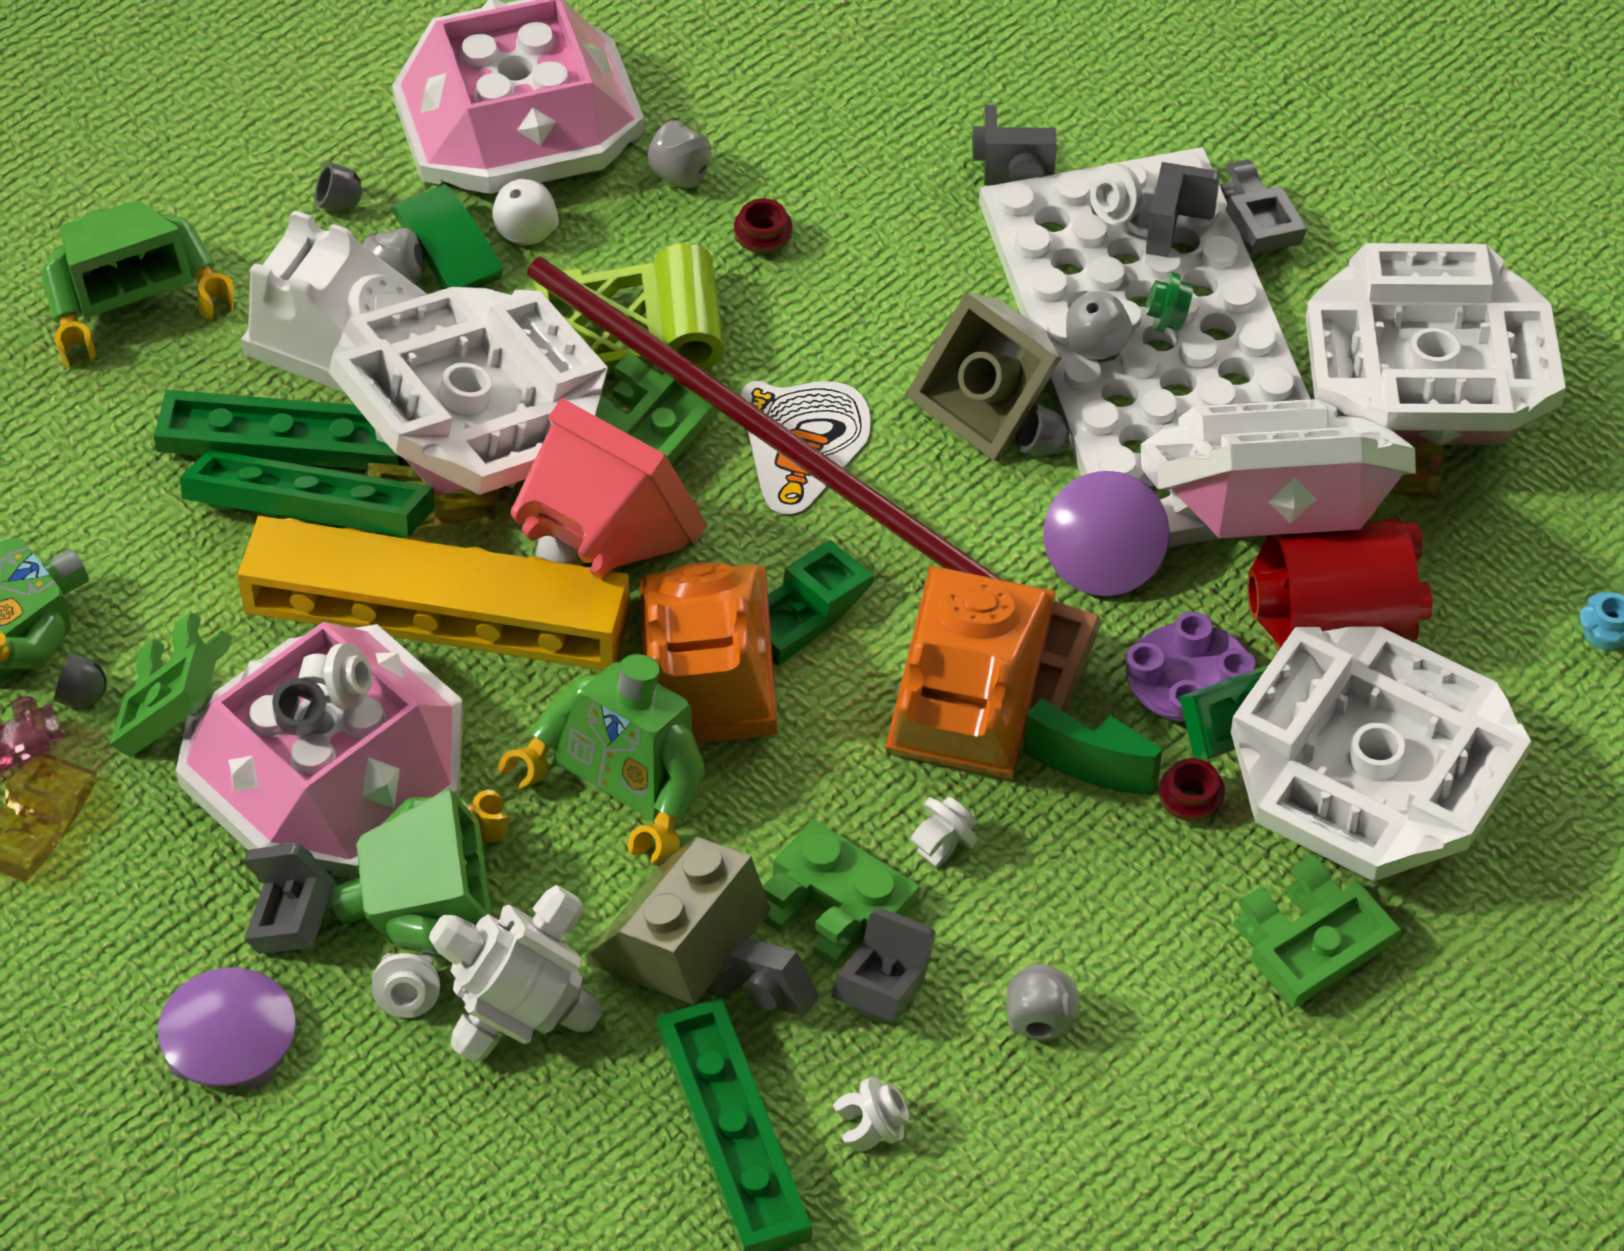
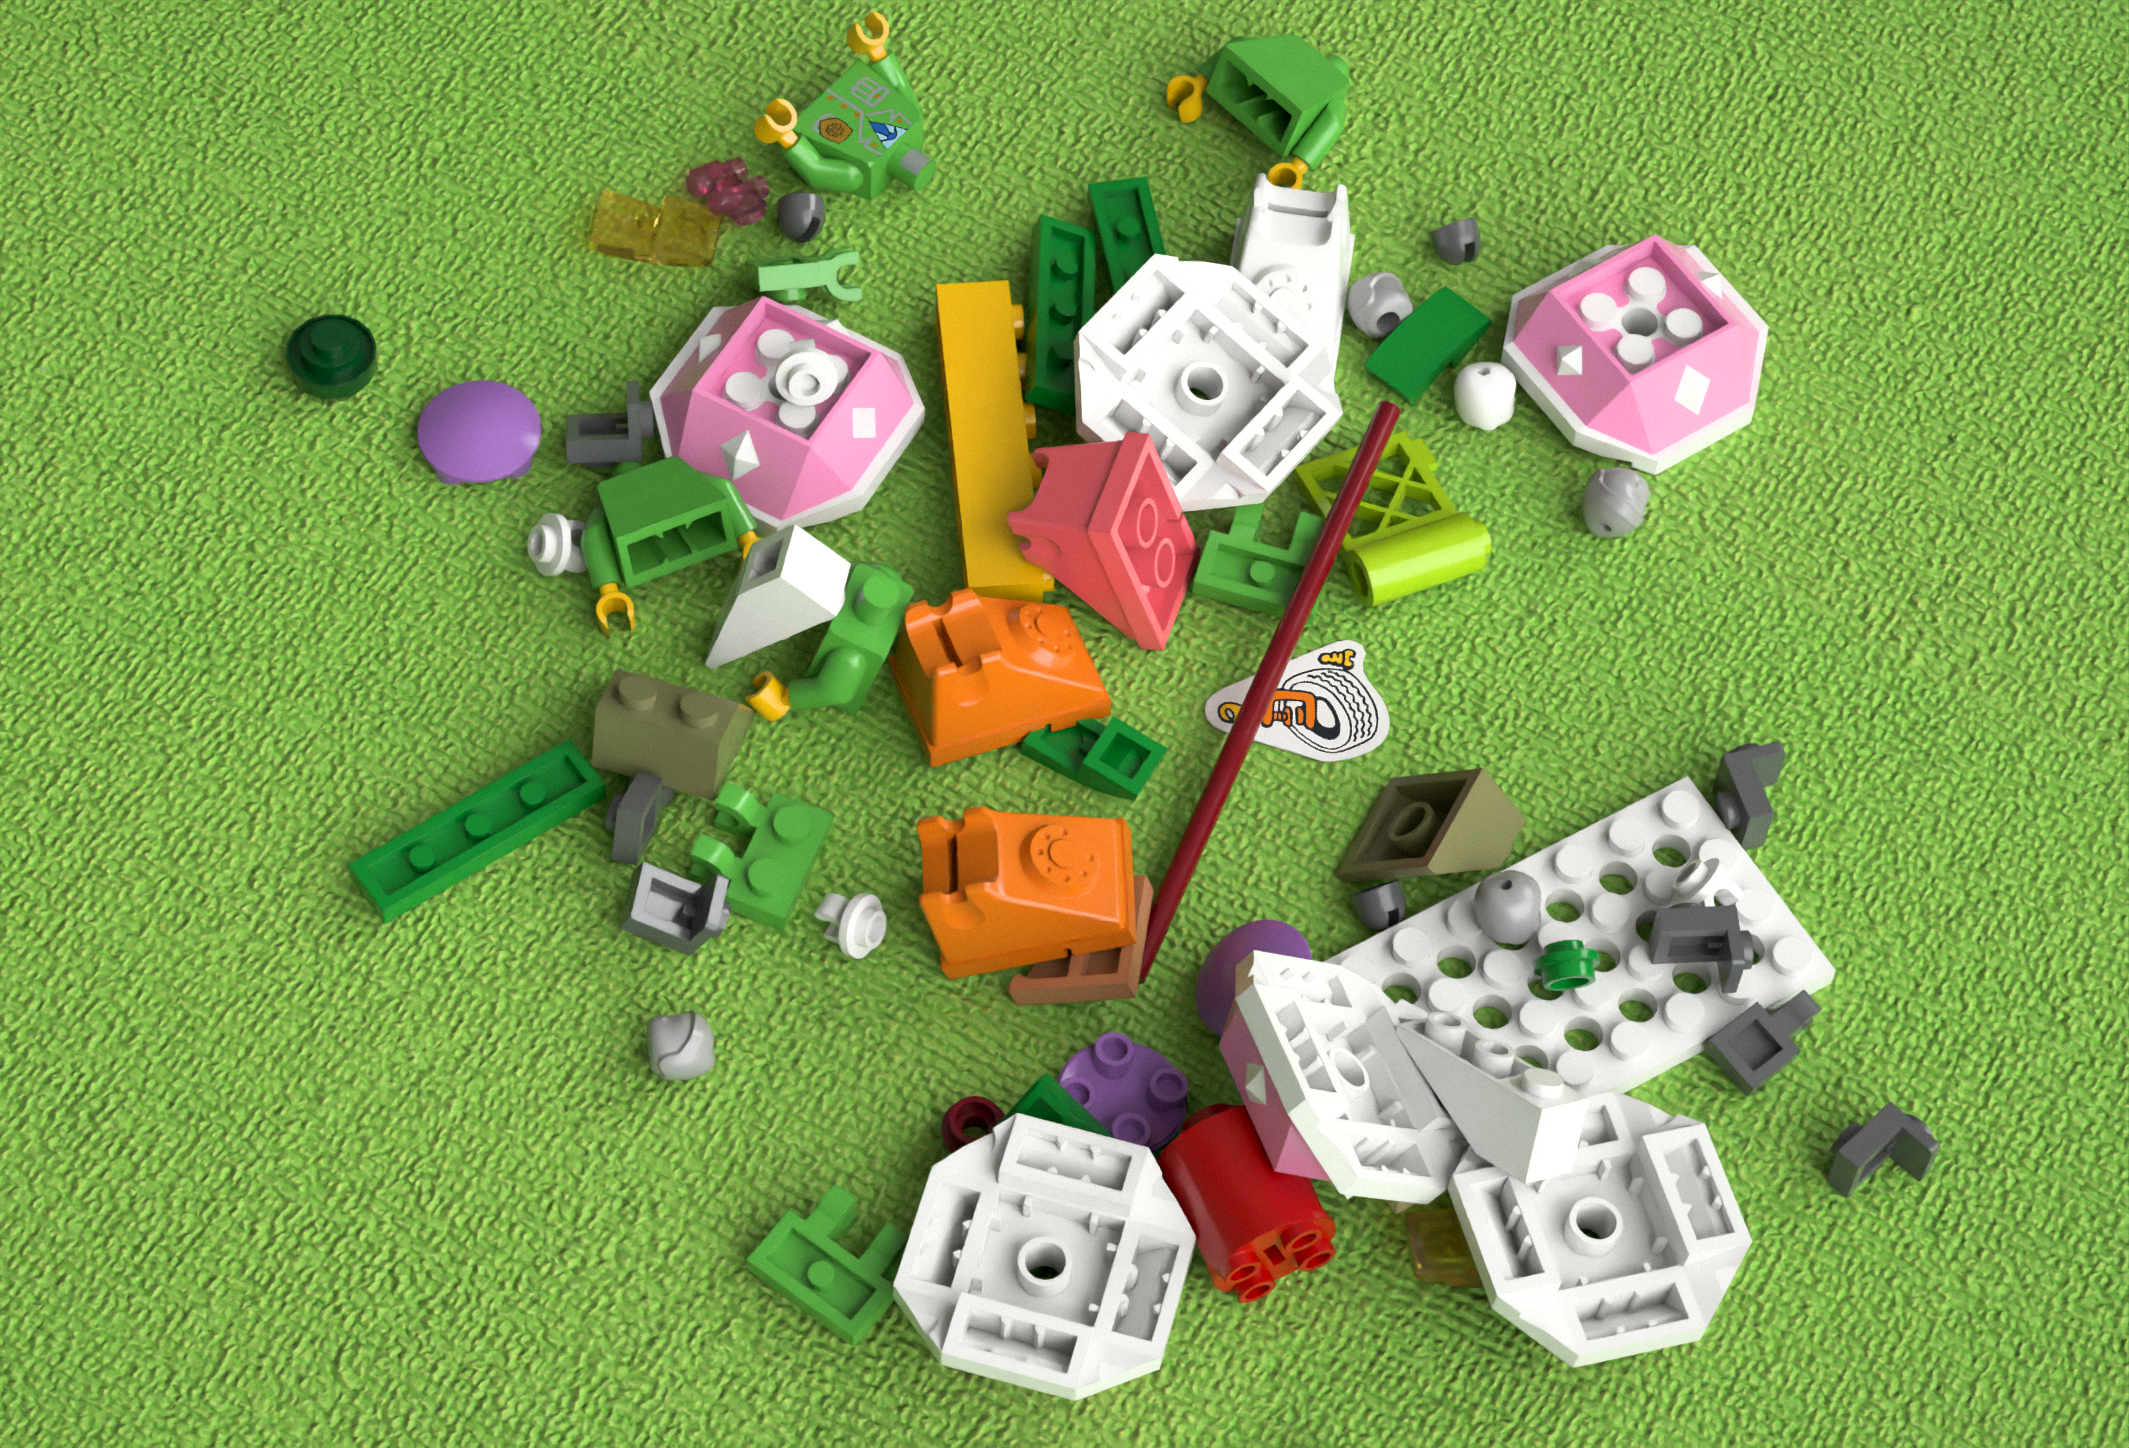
camera: 70 degrees right, 5 degrees up
dark grey hinge [272,678,326,737] -> none
white piece [429,885,603,1063] -> none
dark red plate [734,198,793,253] -> none
white plate [833,1076,909,1152] -> none
green slope [1023,698,1163,795] -> none
none -> dark green plate [286,315,378,399]
none -> white slope [705,524,851,669]
none -> white slope [1396,1012,1589,1184]
none -> dark grey bracket [1827,1102,1940,1198]

